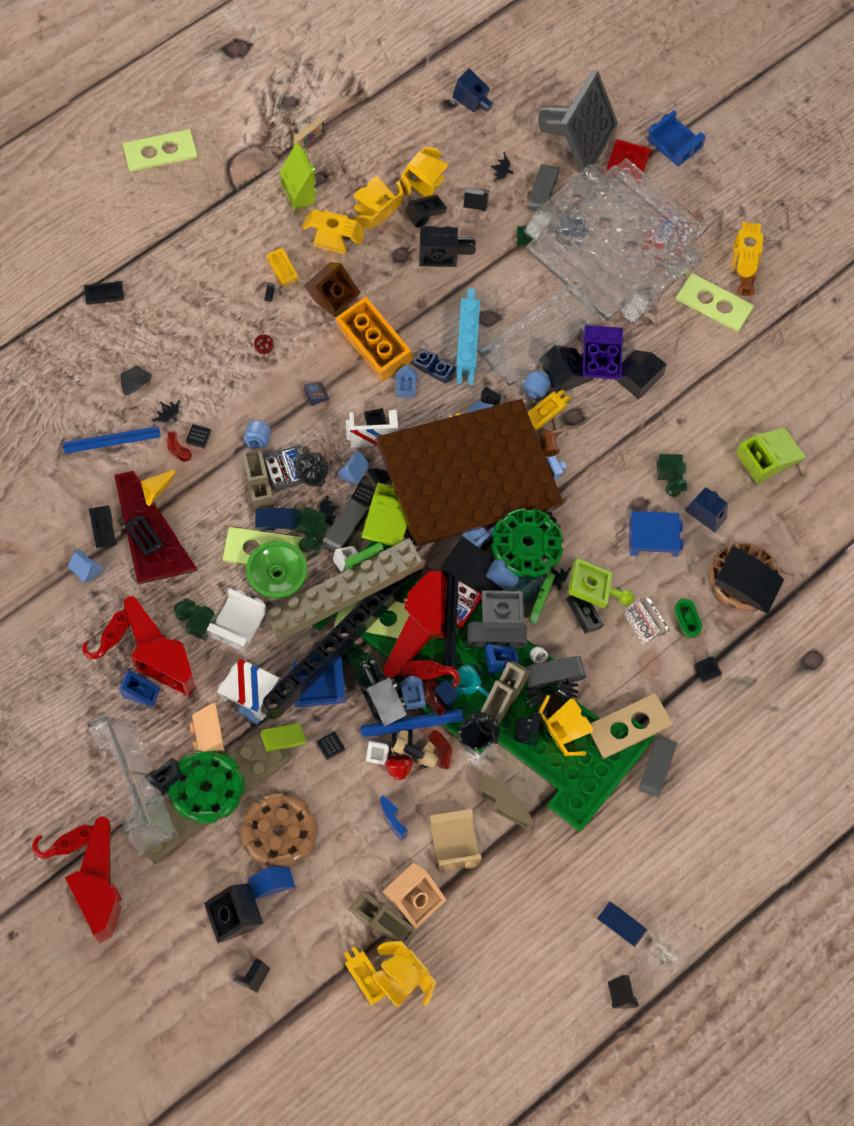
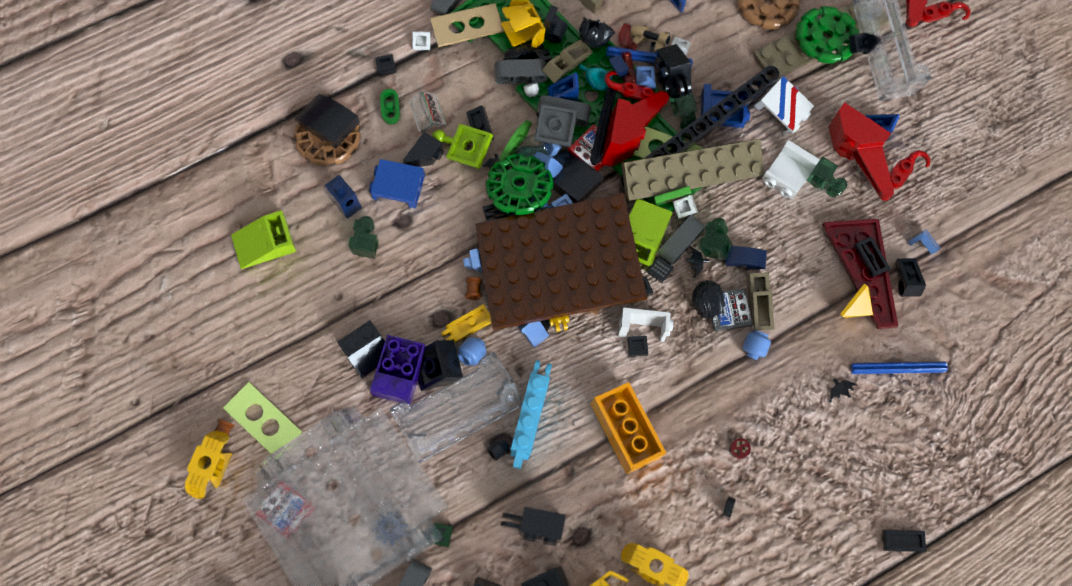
camera: 170 degrees left, 5 degrees up
black tile [121,365,152,396] -> none
clear red arm [167,431,192,462] -> none
black tile [186,424,211,449] -> none
light nougat slope [190,703,225,754] -> none
yellowish green piece [222,527,304,564] -> none
bright green dish [246,541,307,599] -> none
lime tile [260,723,306,752] -> none
yellow tile [266,247,299,287] -> none
reddish brown slope [304,262,361,317] -> none
slope [304,382,329,406] -> none
black tile [317,731,345,760] -> none
medium blue tile [338,451,370,484] -> none
red cone [384,755,413,780] -> none
medium blue tile [395,365,418,398] -> none
dark blue slope [411,348,456,383] -> none
black tile [480,387,501,406] -> none
none -> black slope [403,132,444,167]
none -> white slope [412,31,431,50]
none -> black hose [487,440,509,461]

